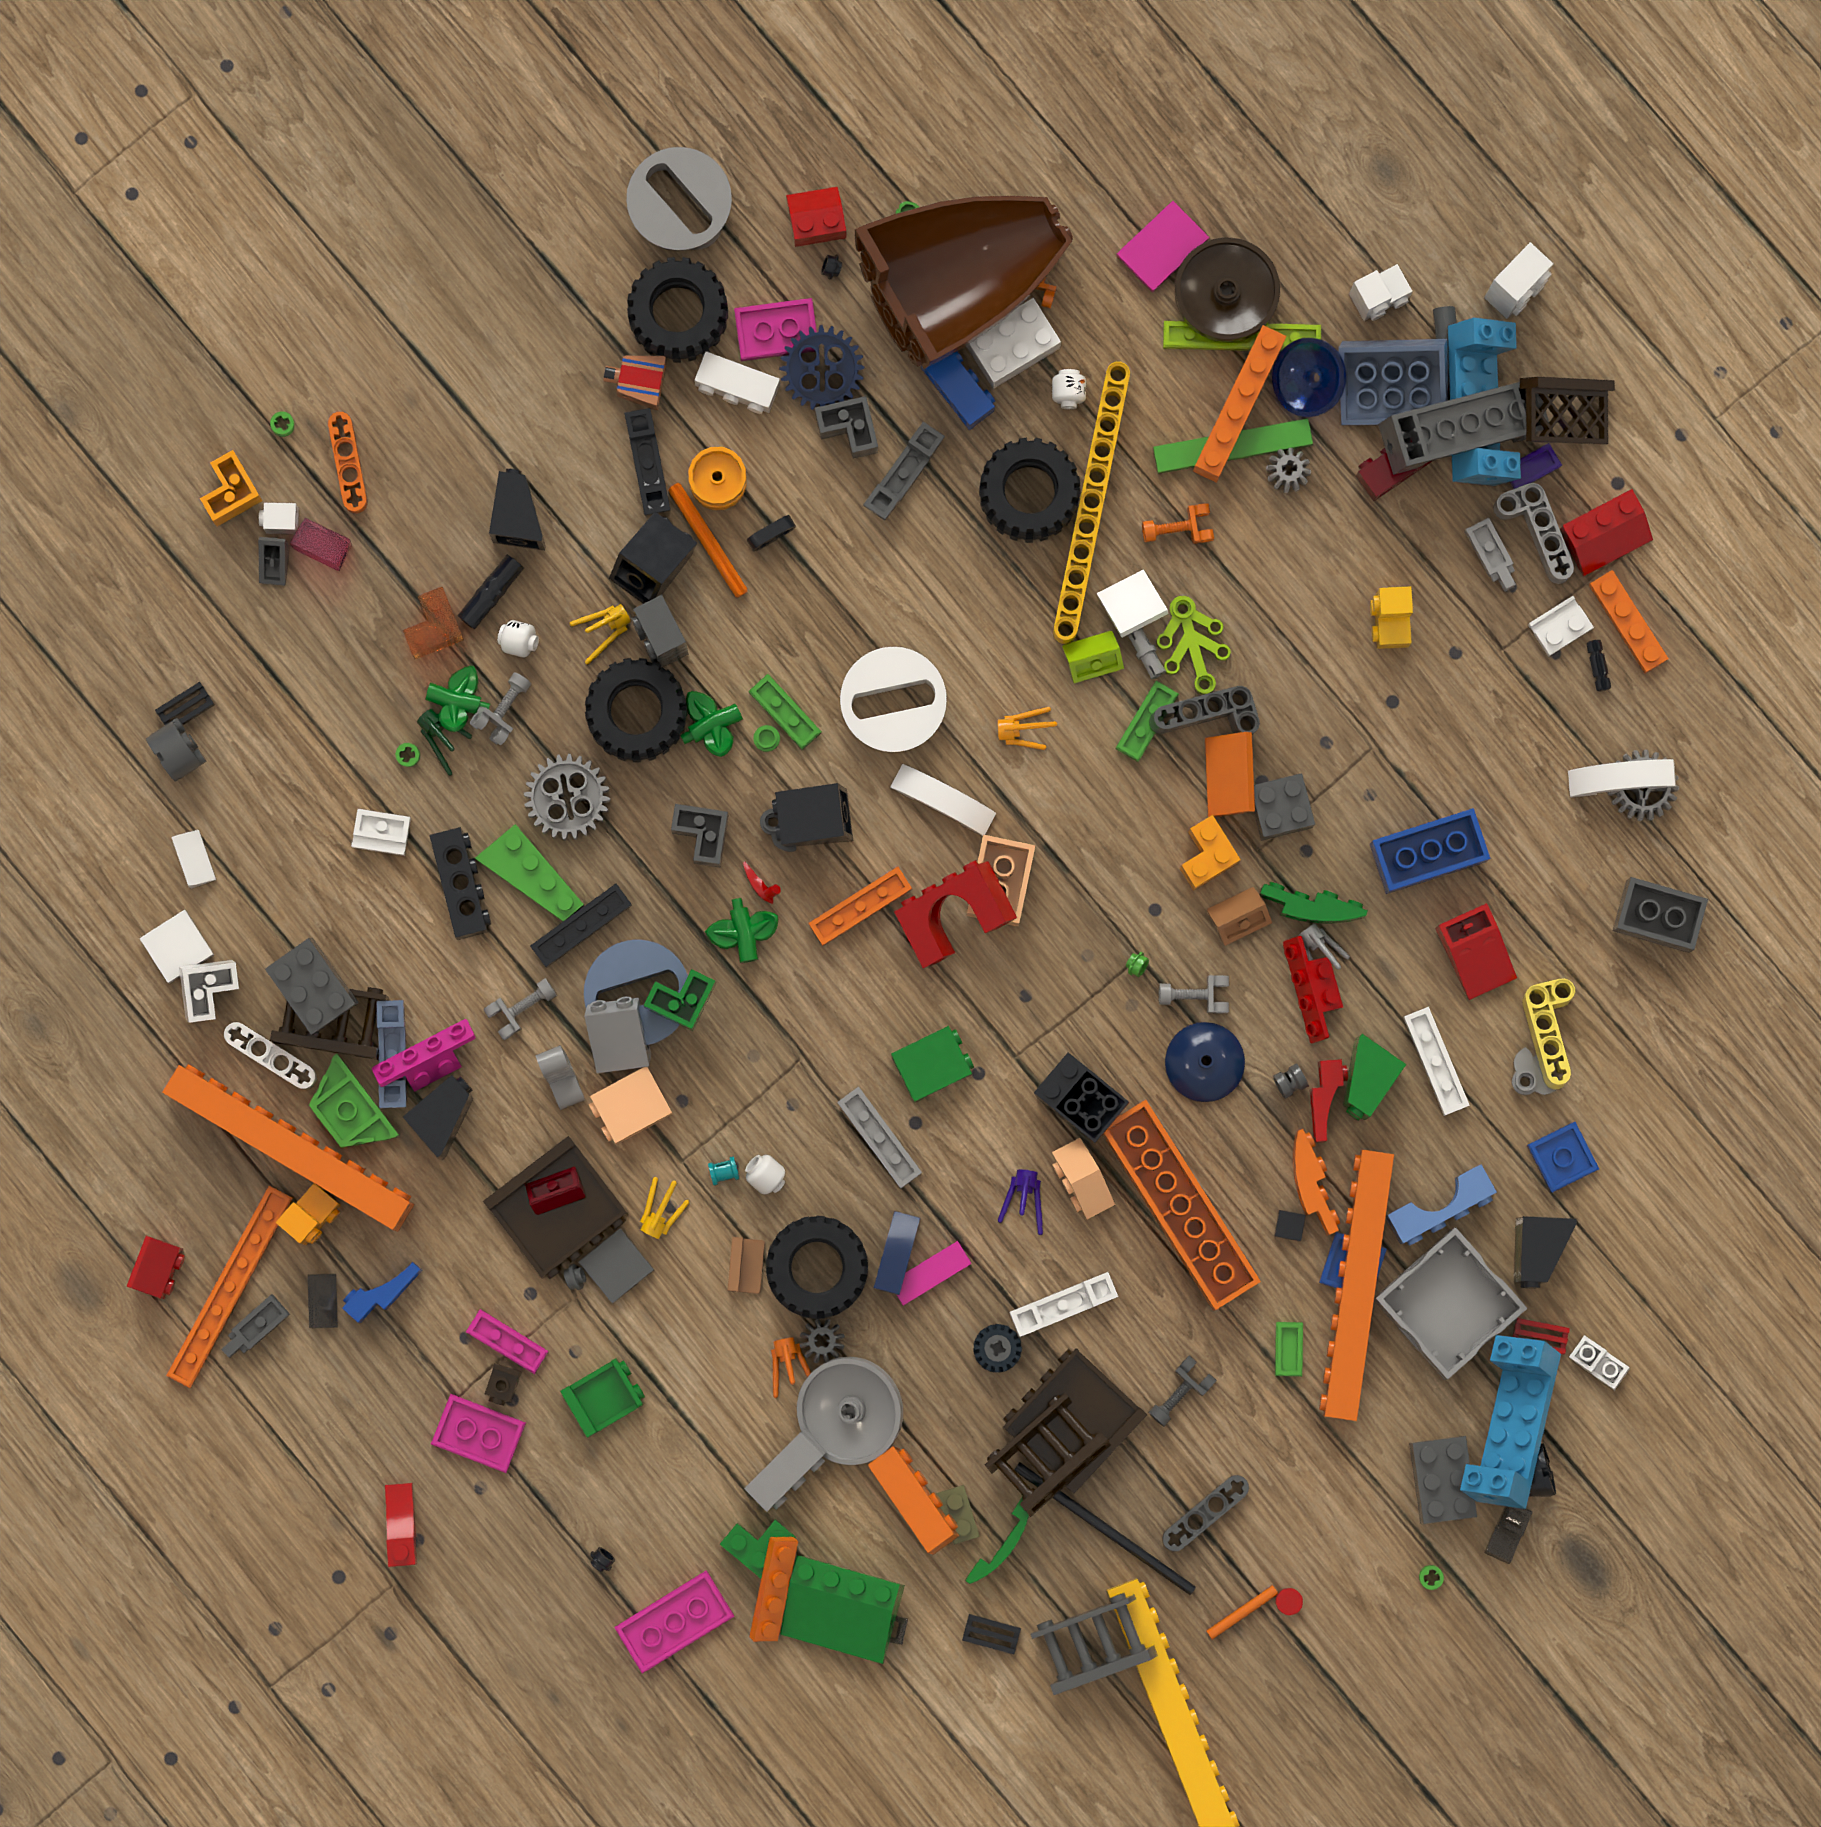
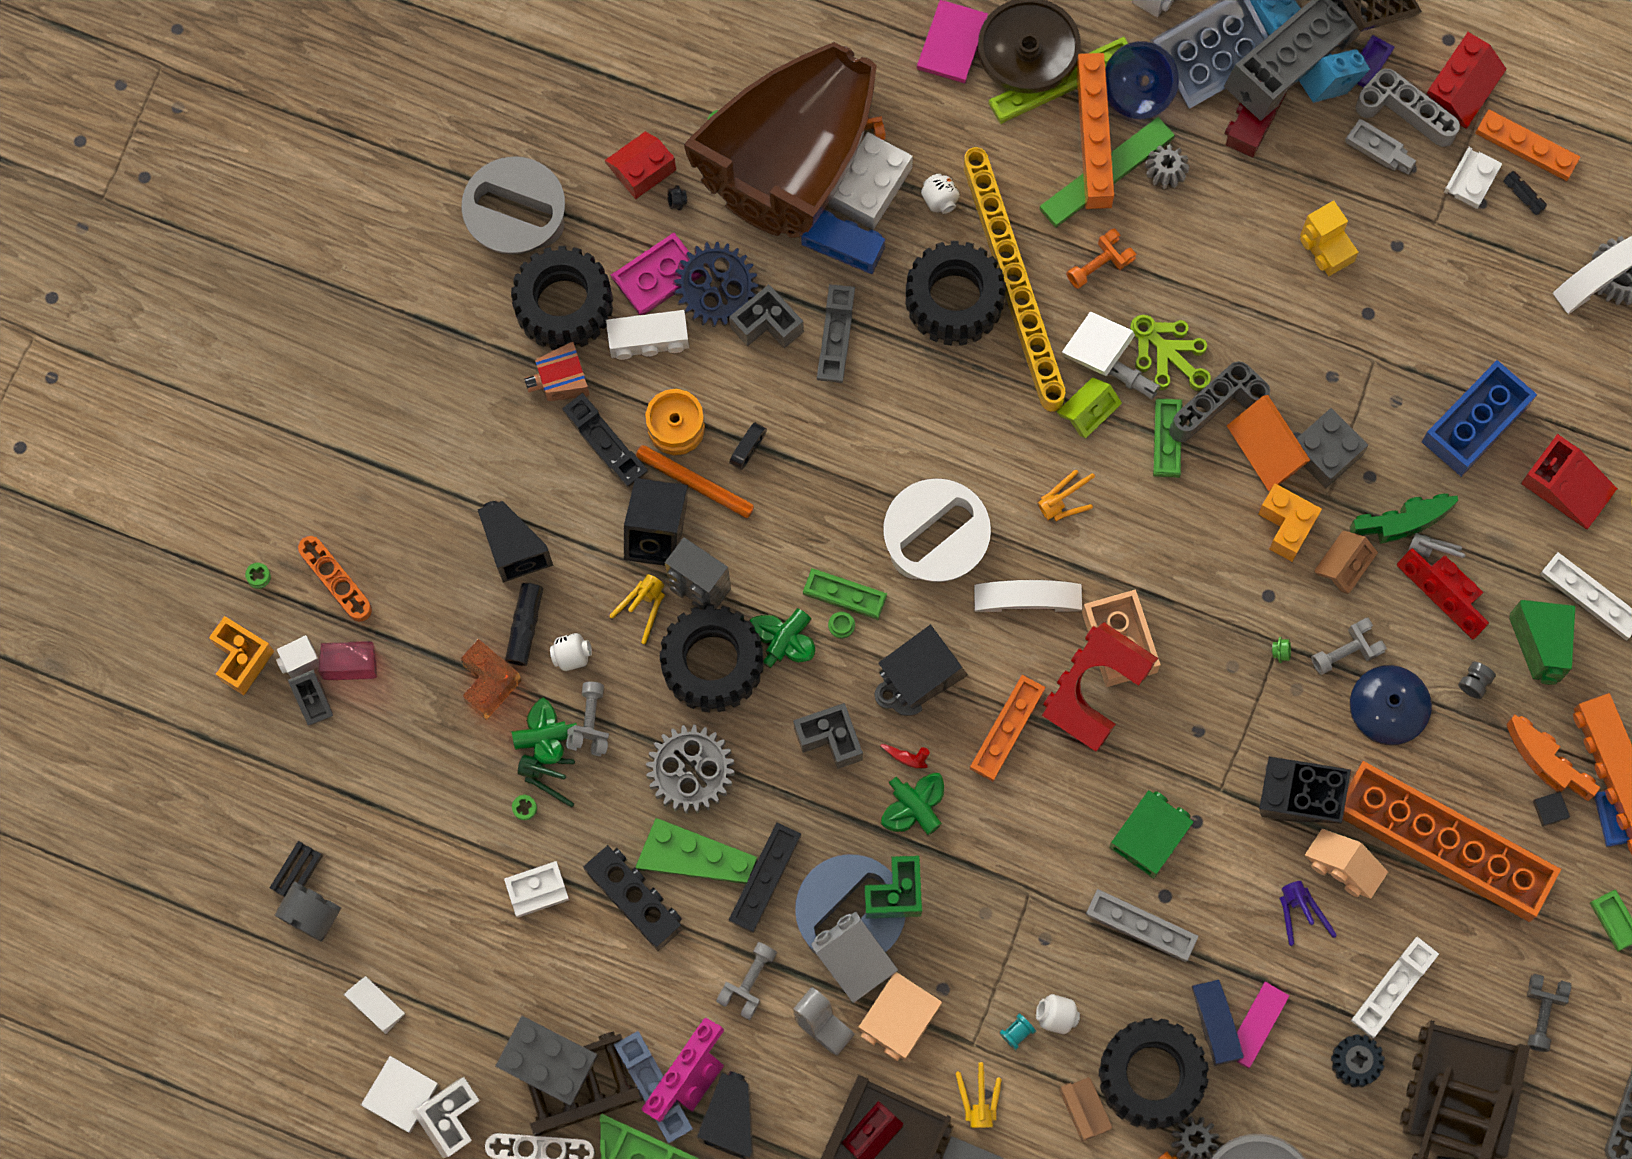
camera: 20 degrees left, 10 degrees down
red slope [1310,1059,1348,1143] -> none

